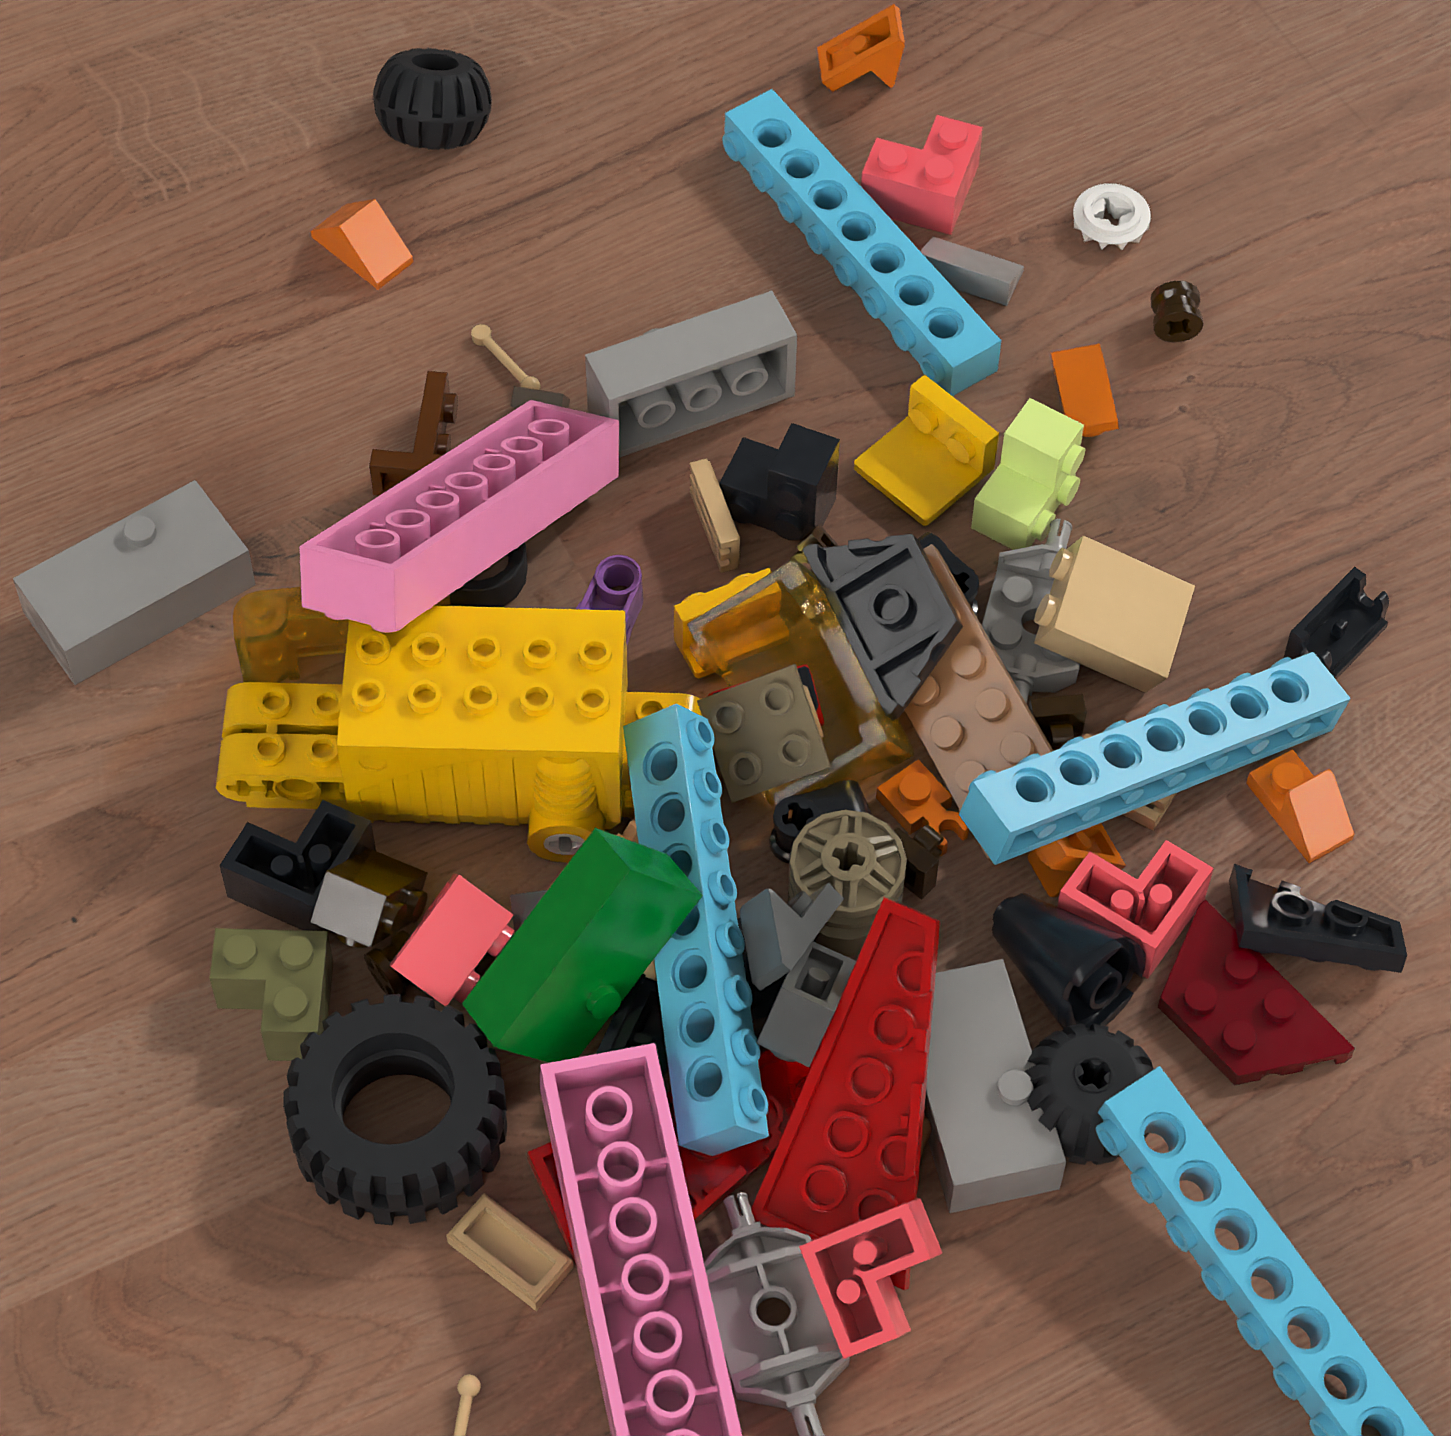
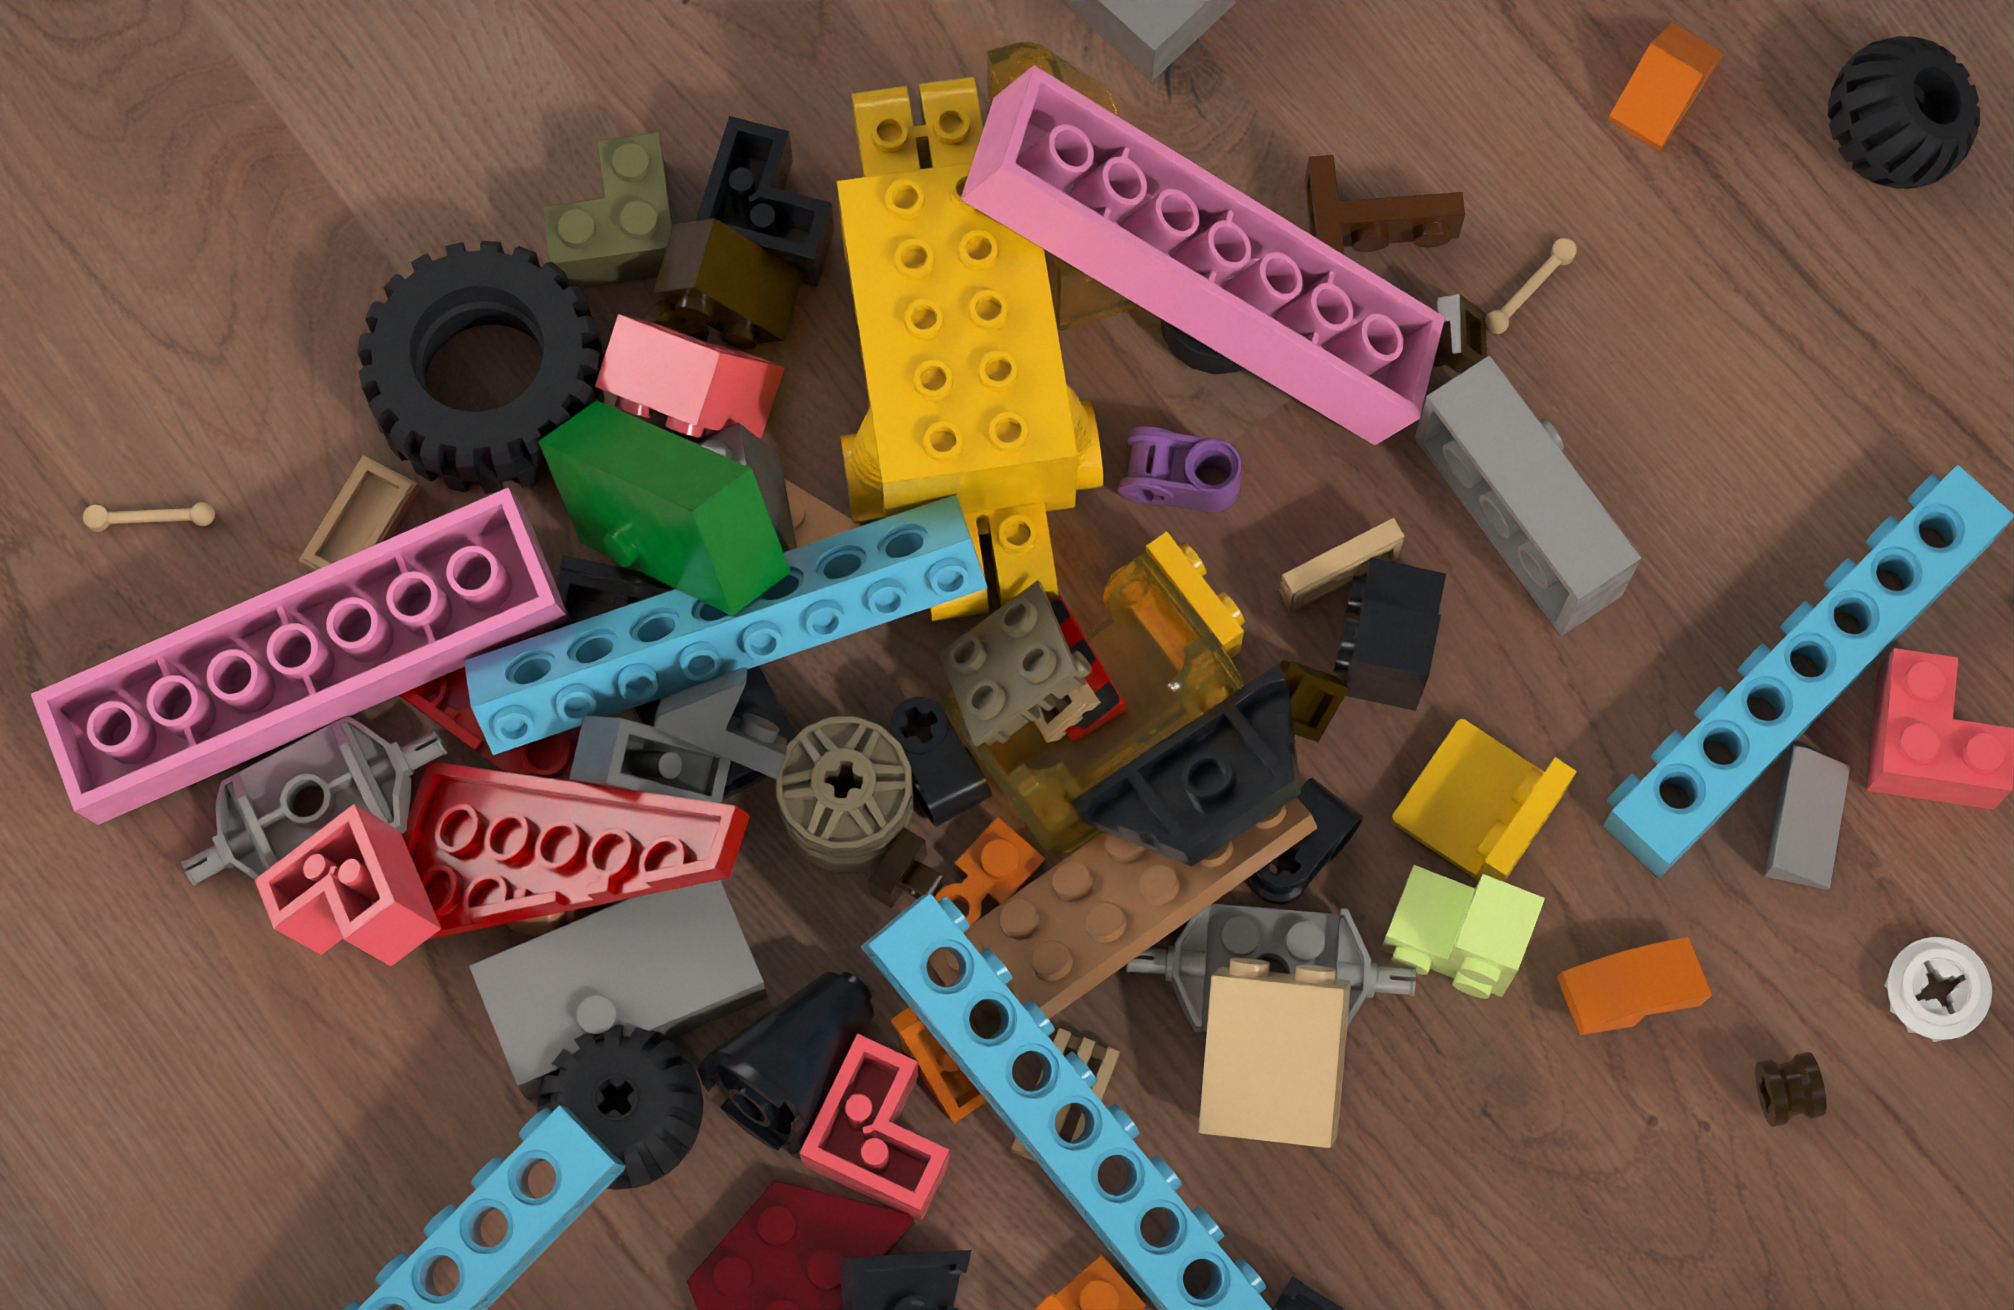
camera: 80 degrees right, 15 degrees up
dark brown tile [1029,694,1087,751] -> none

